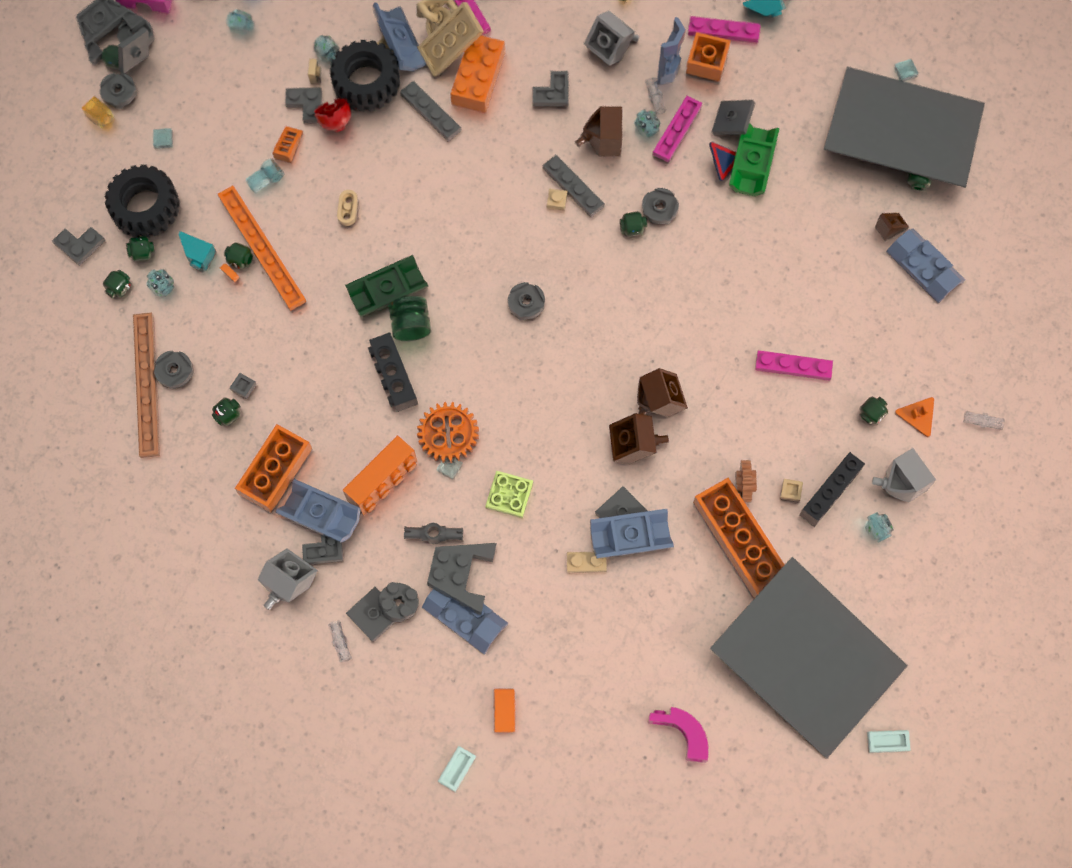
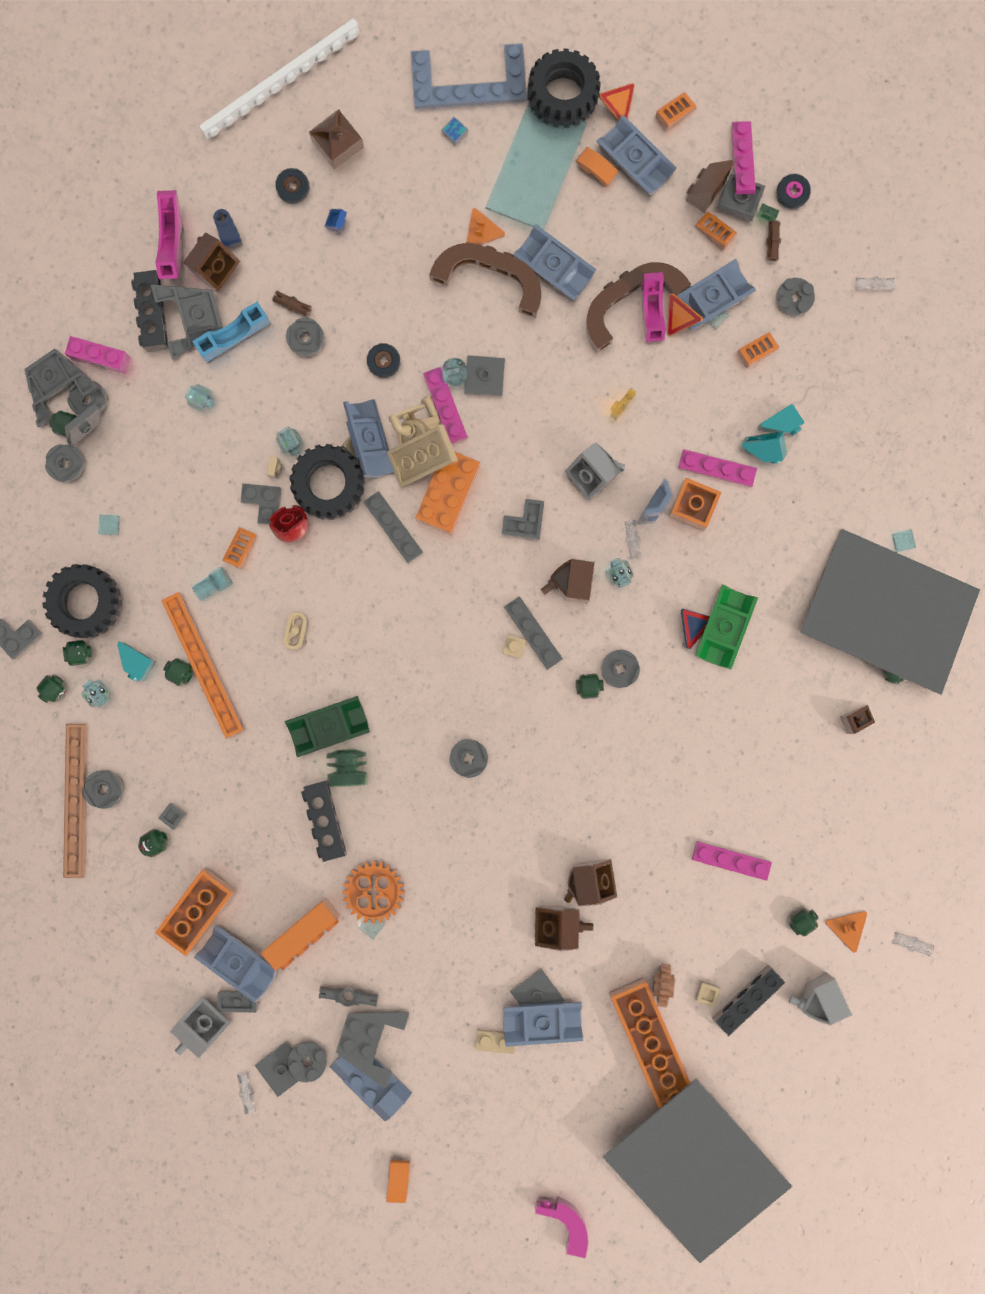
camera: 10 degrees right, 15 degrees up
clear yellow brick [82,96,114,129] -> none
orange tile [220,263,239,282] -> none
light aqua tile [438,746,476,792] -> none
yellowish green tile [485,471,533,518] -> none
dark pink plate [652,96,703,163] -> none
dark grey plate [712,100,755,135] -> none
clear light blue head [864,512,894,542] -> none
light aqua tile [867,730,911,753] -> none
sand blue piece [886,228,965,303] -> none

